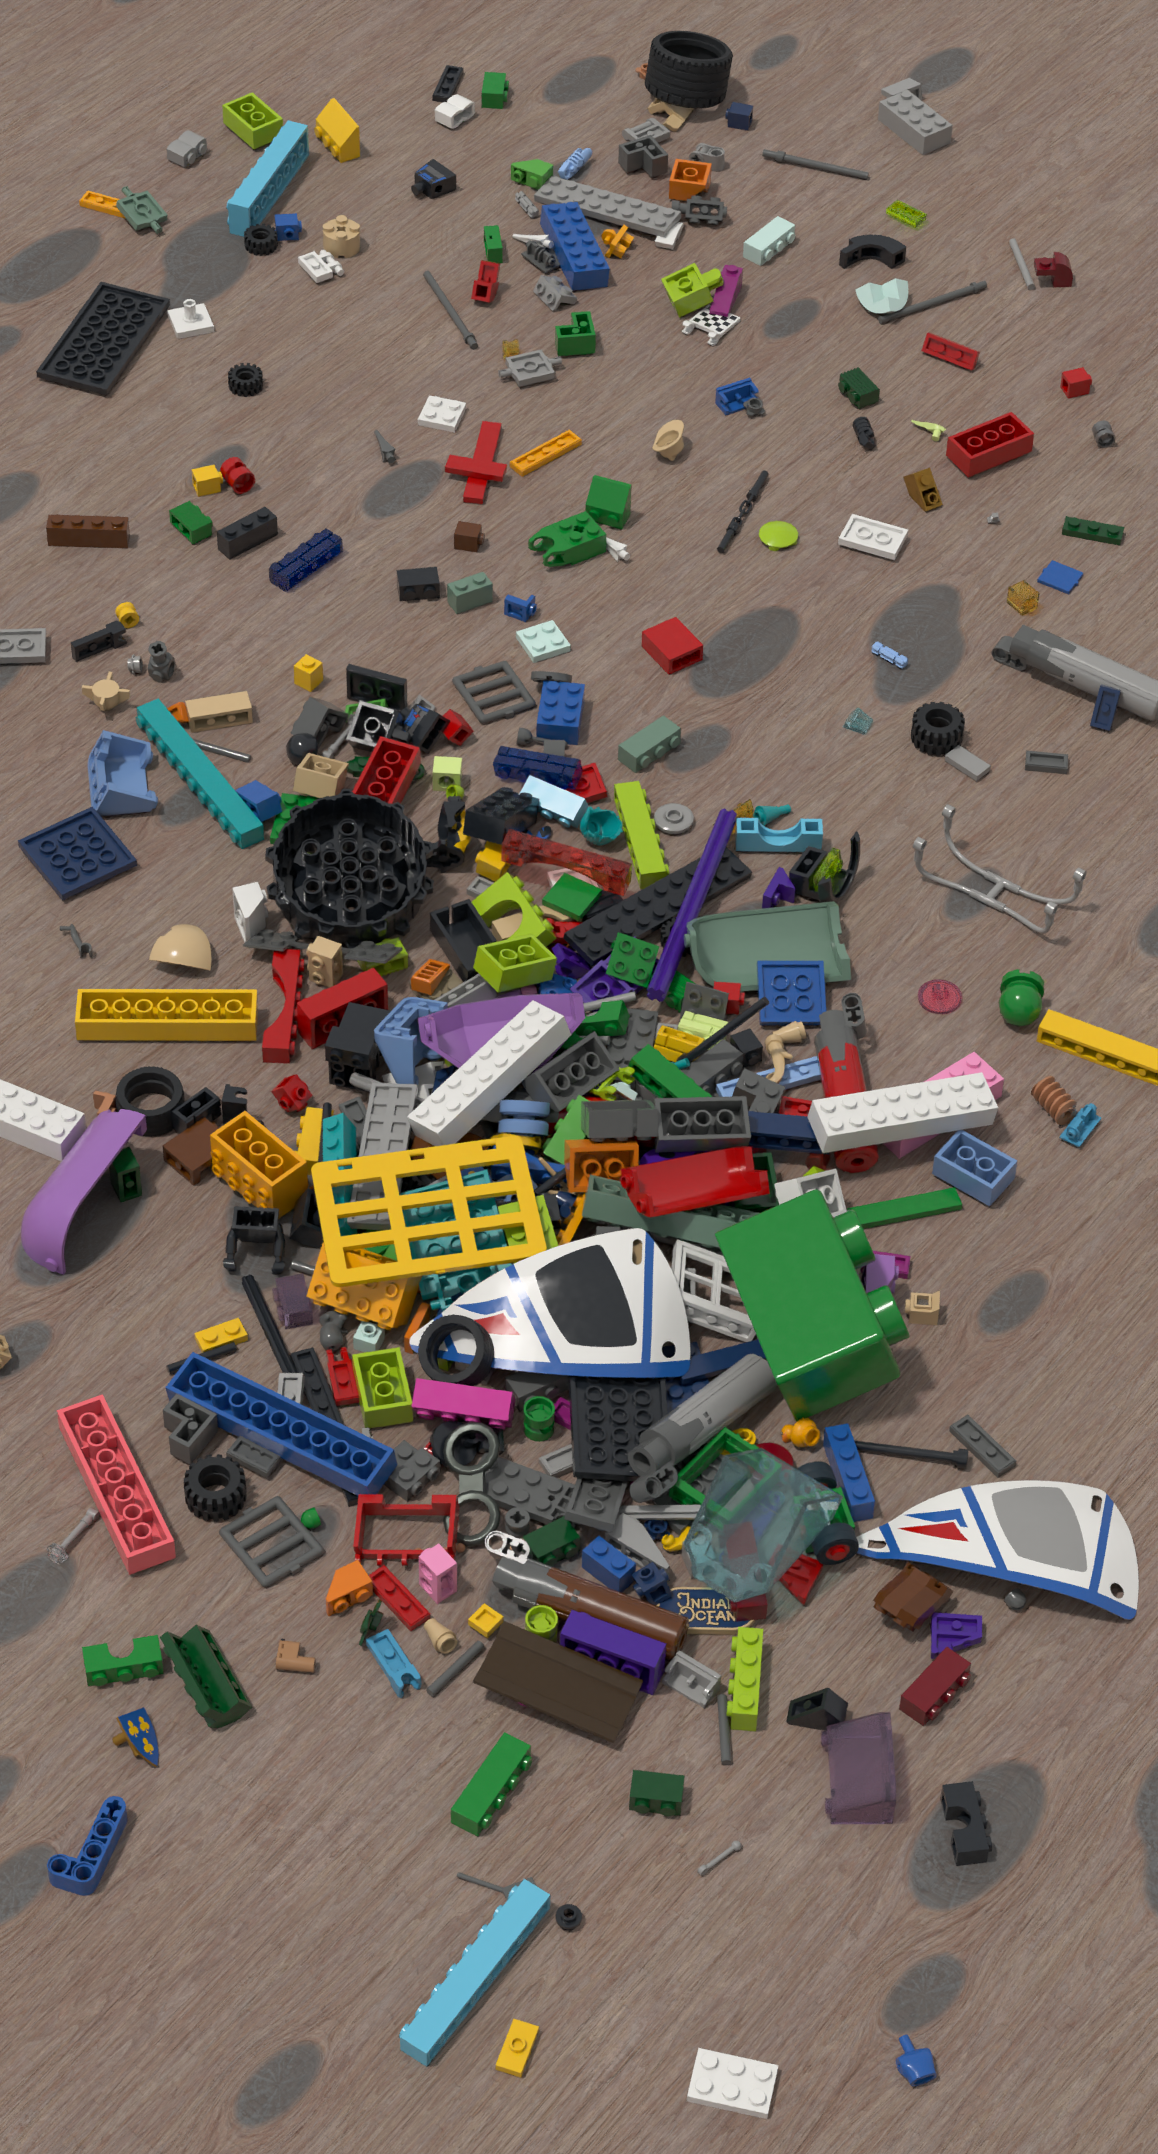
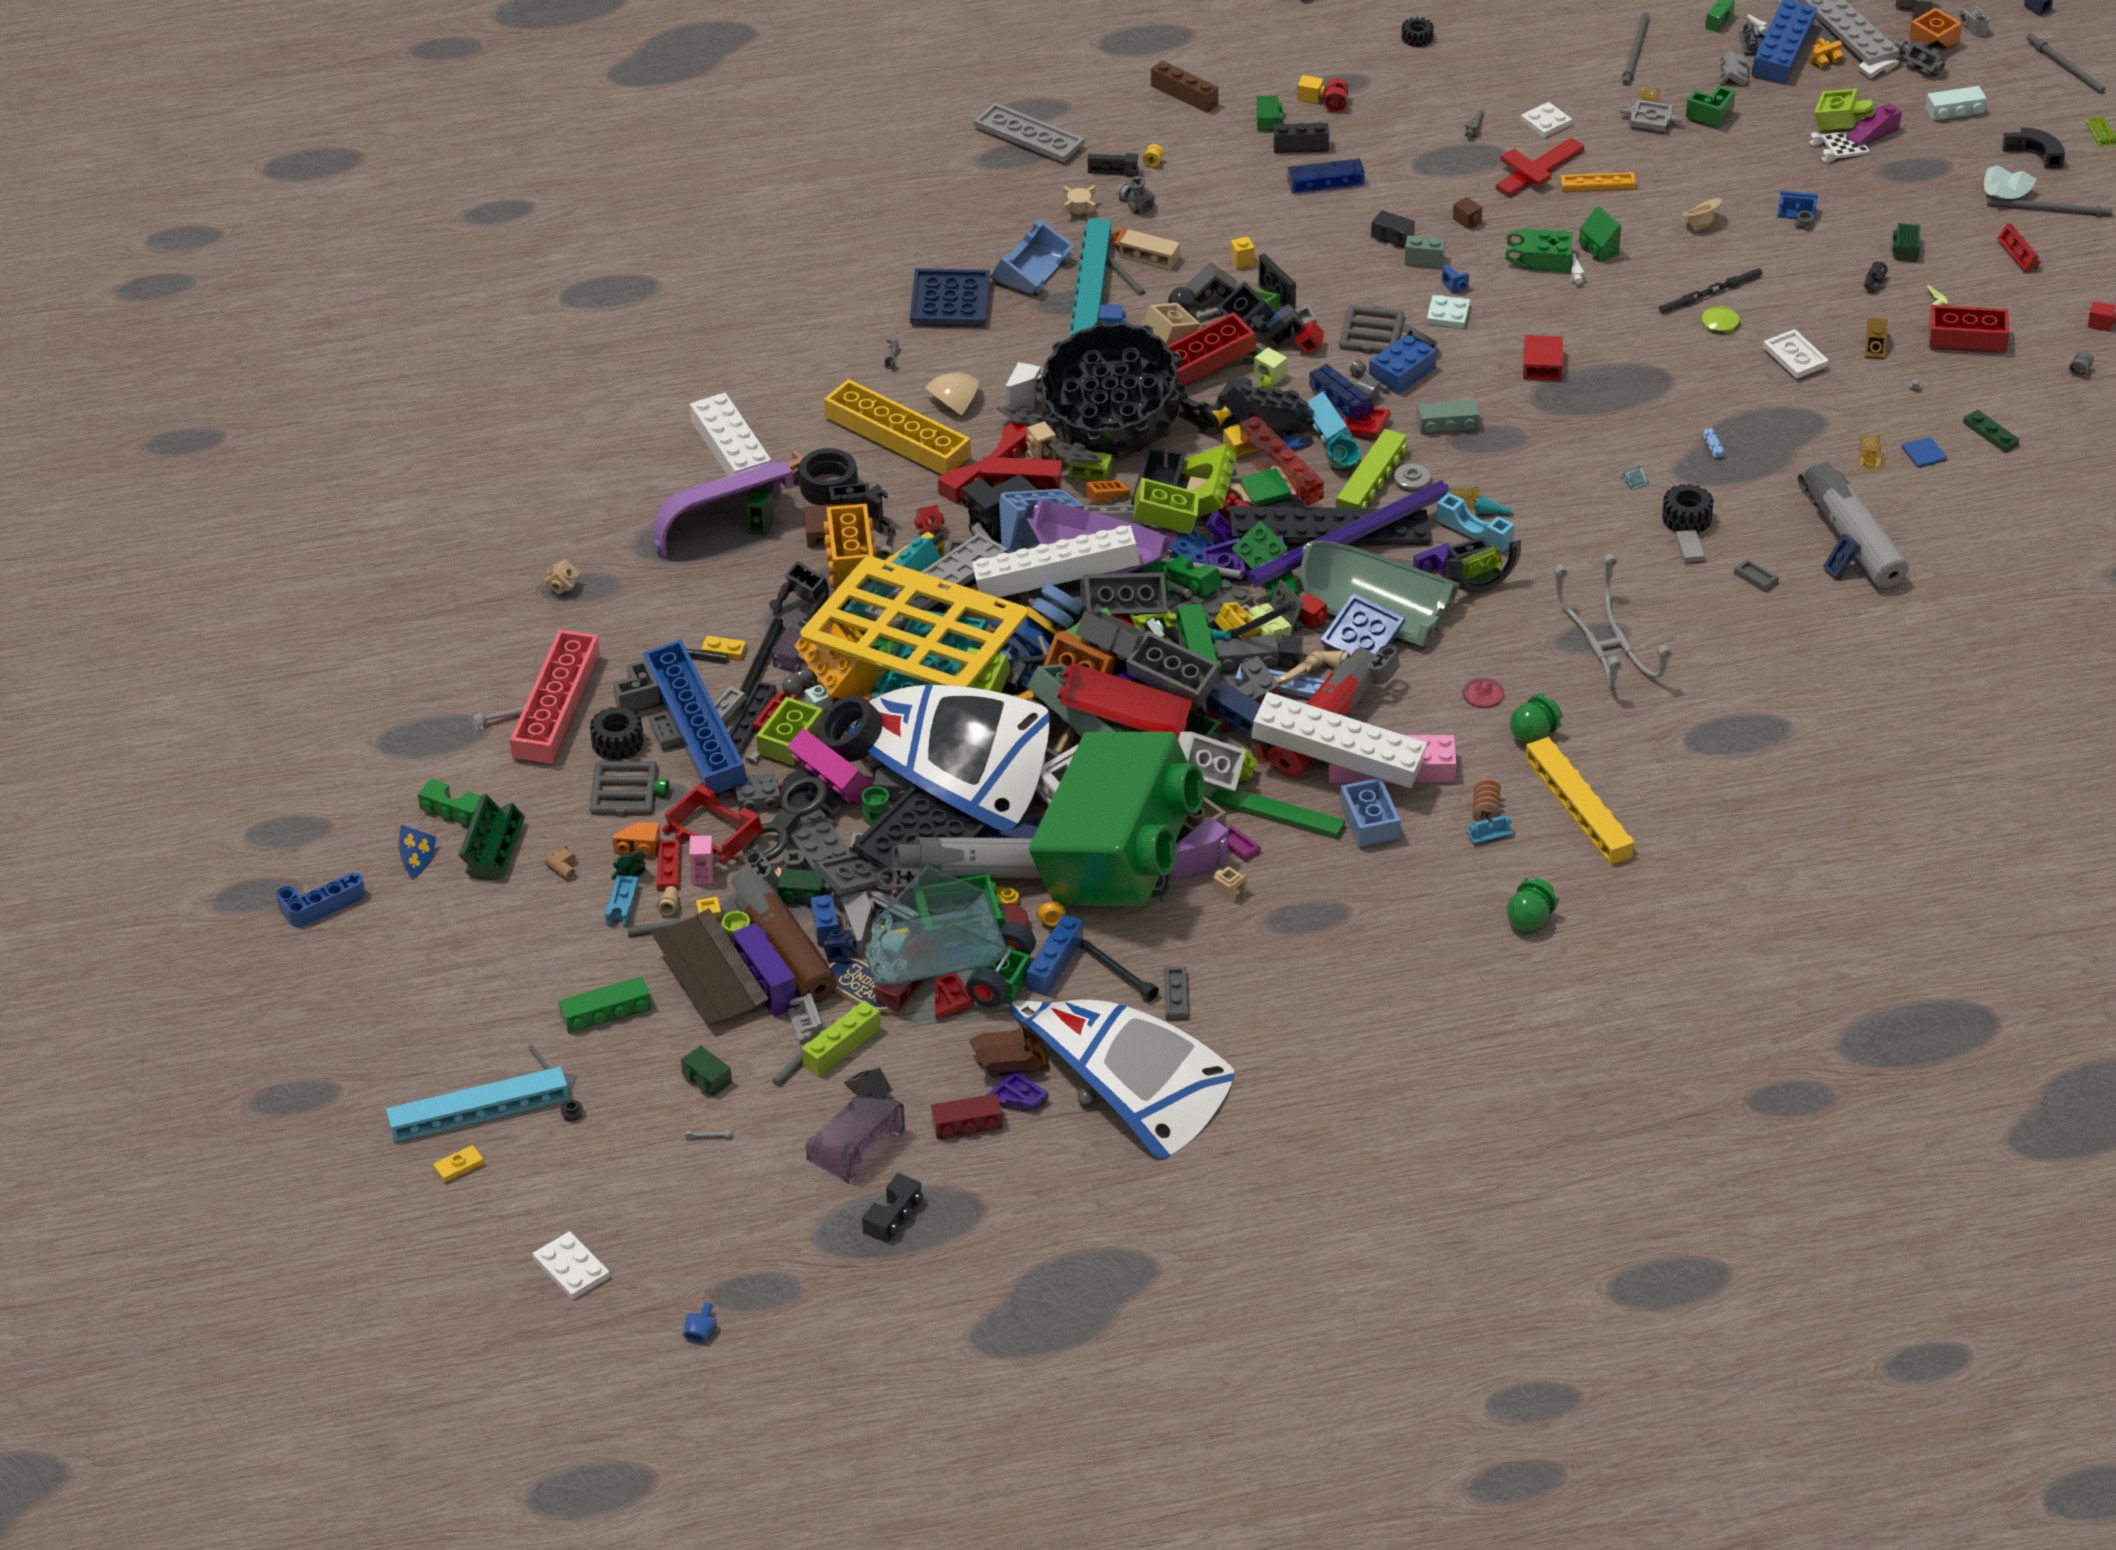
camera: 40 degrees right, 5 degrees down
red brick [471,260,500,302] -> none

